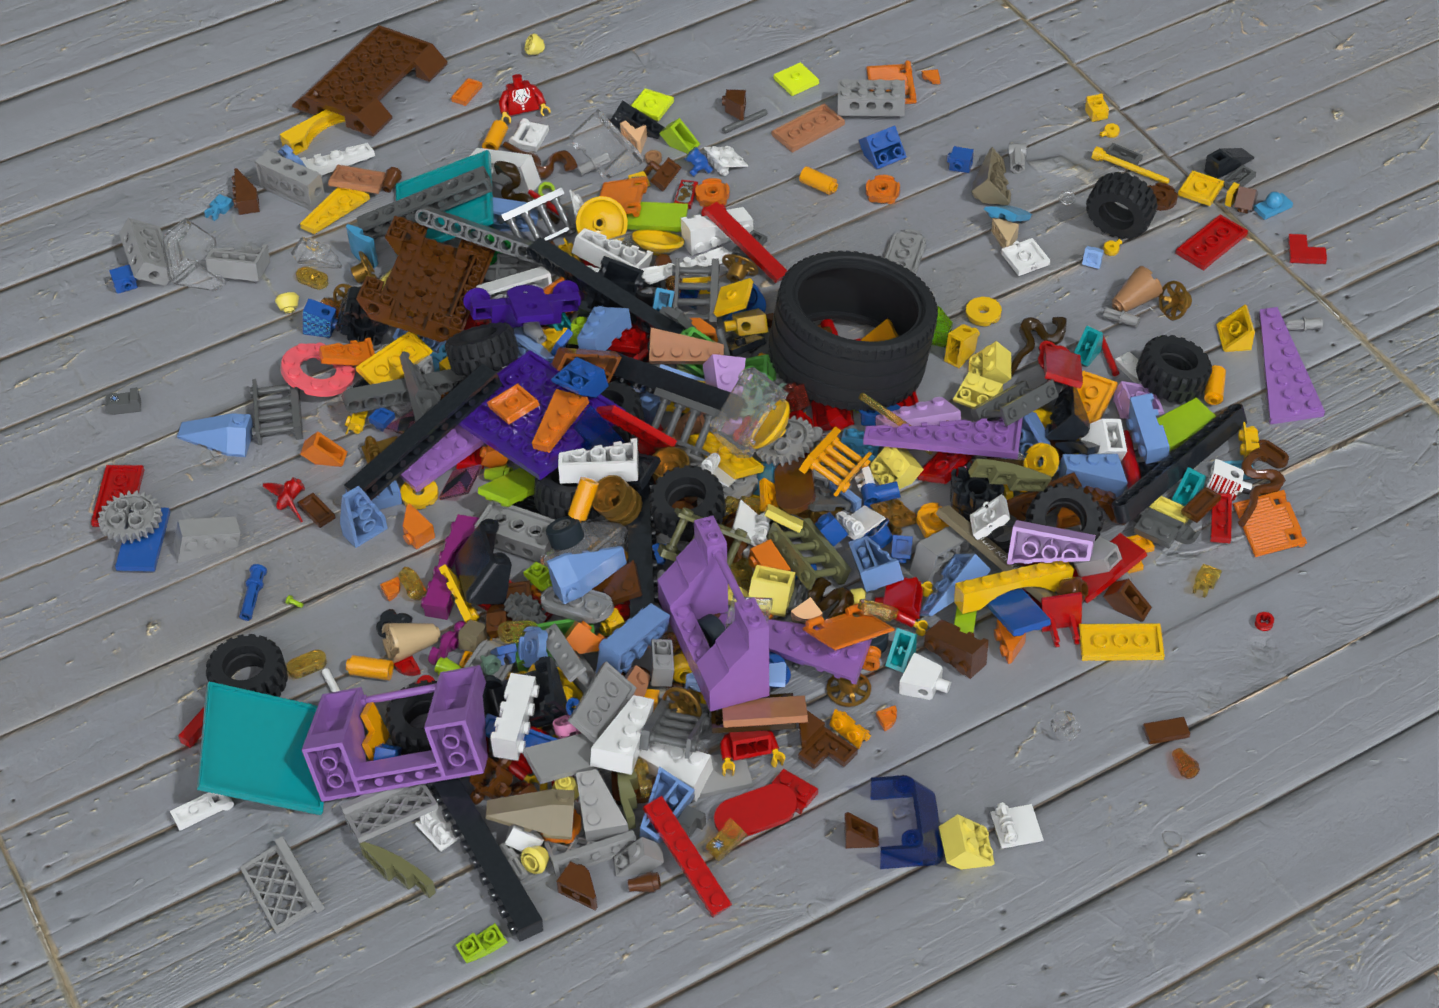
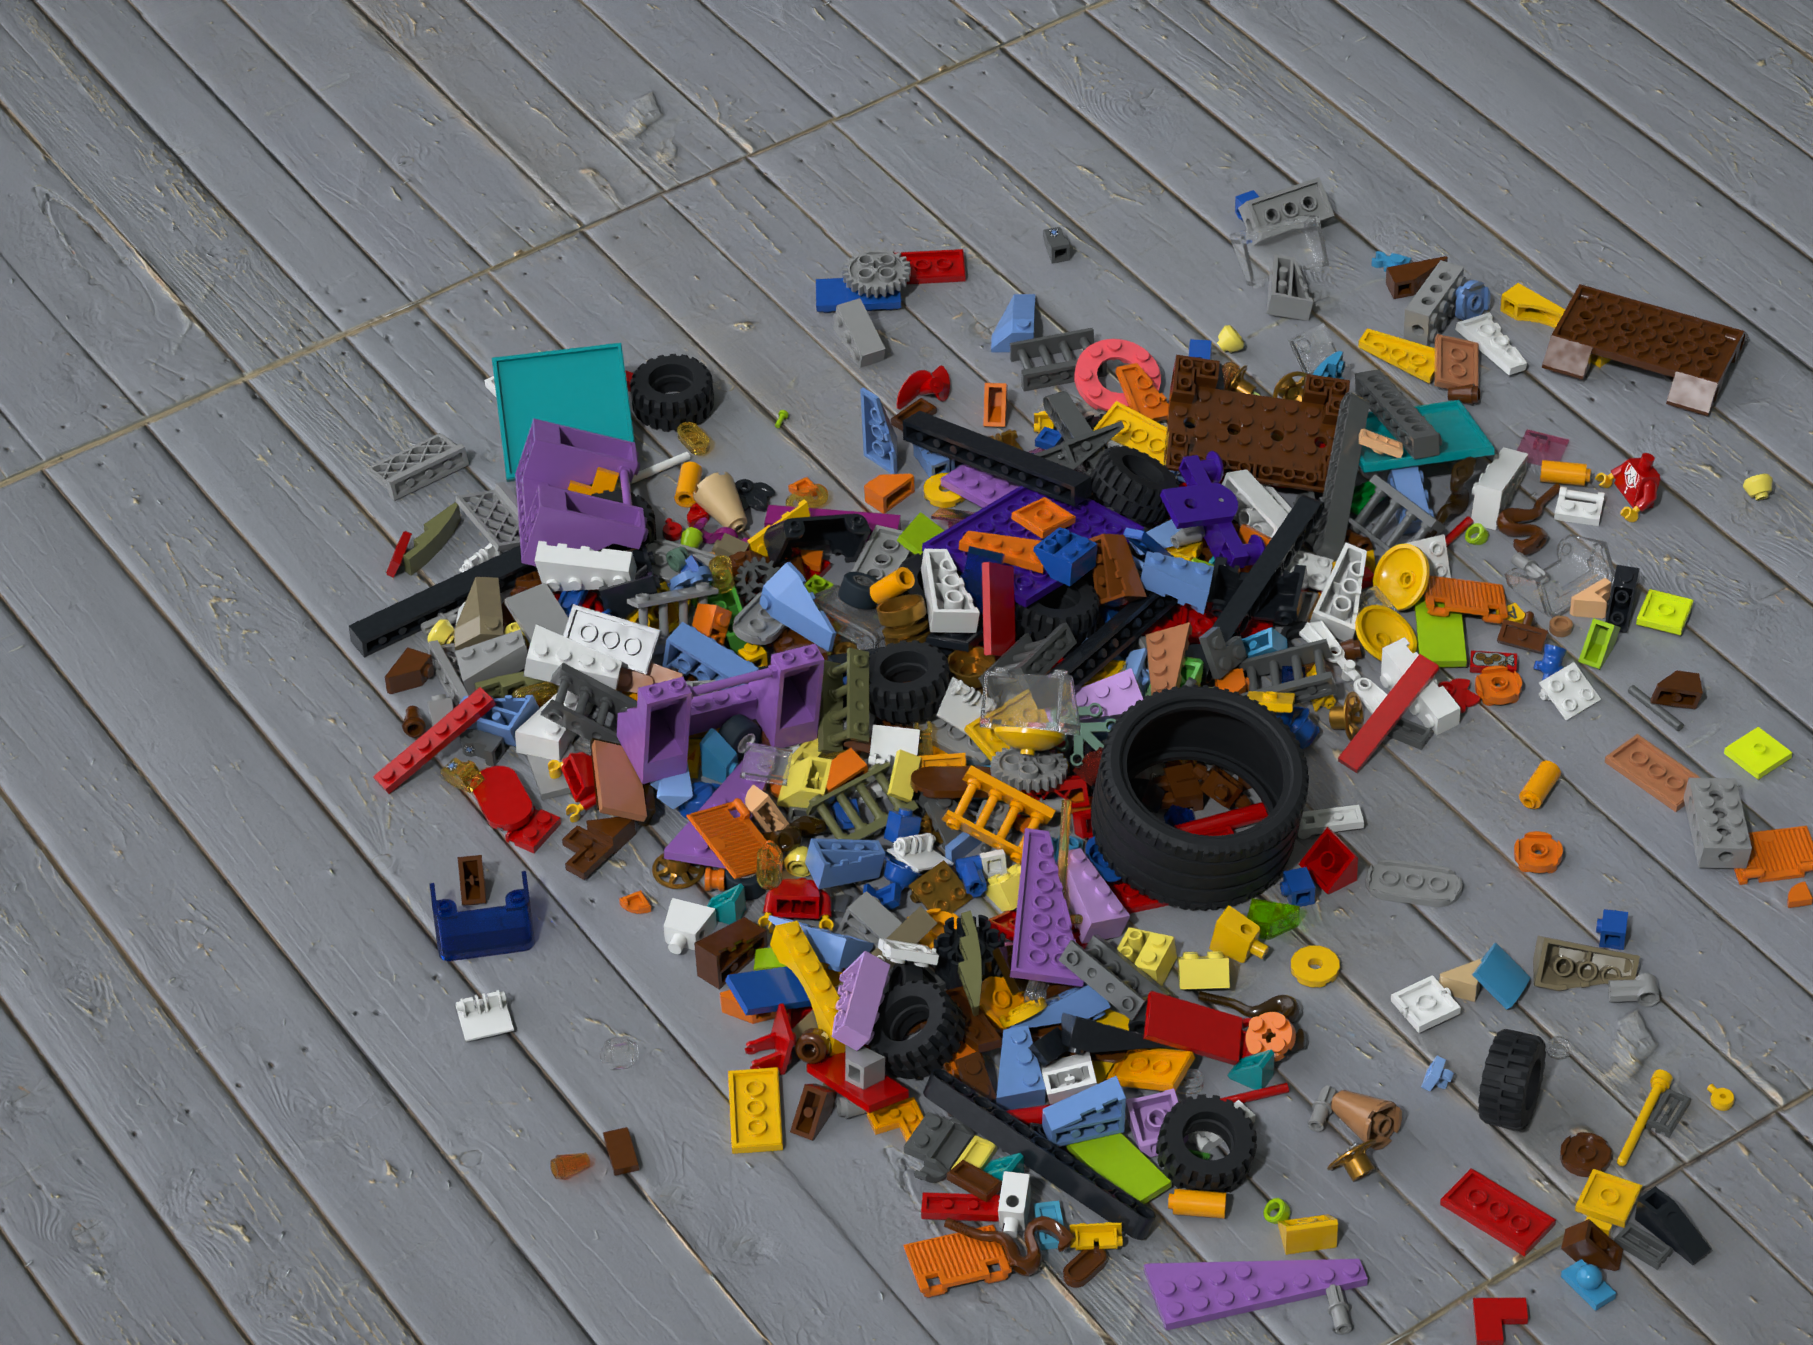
camera: 85 degrees right, 5 degrees down
blue pin [239,564,267,621] -> none
clear yellow plate [296,267,329,290] -> none
orange tile [451,78,483,106] -> none
lime slope [456,923,508,963] -> none
light orange hinge [829,709,871,749] -> none
blue slope [859,126,907,169] -> none
light yellow slope [939,814,995,870] -> none
yellow brick [1085,93,1109,122] -> none
yellow piece [1103,239,1122,256] -> none
clear yellow plate [1193,563,1222,598] -> none
red bush [1255,612,1274,631] -> none
none -> red tile [386,531,412,578]
none -> orange plate [1246,1012,1296,1062]
none -> lime piece [1263,1198,1291,1224]
none -> light nougat plate [1358,429,1403,458]
none -> clear pink piece [1517,429,1569,466]

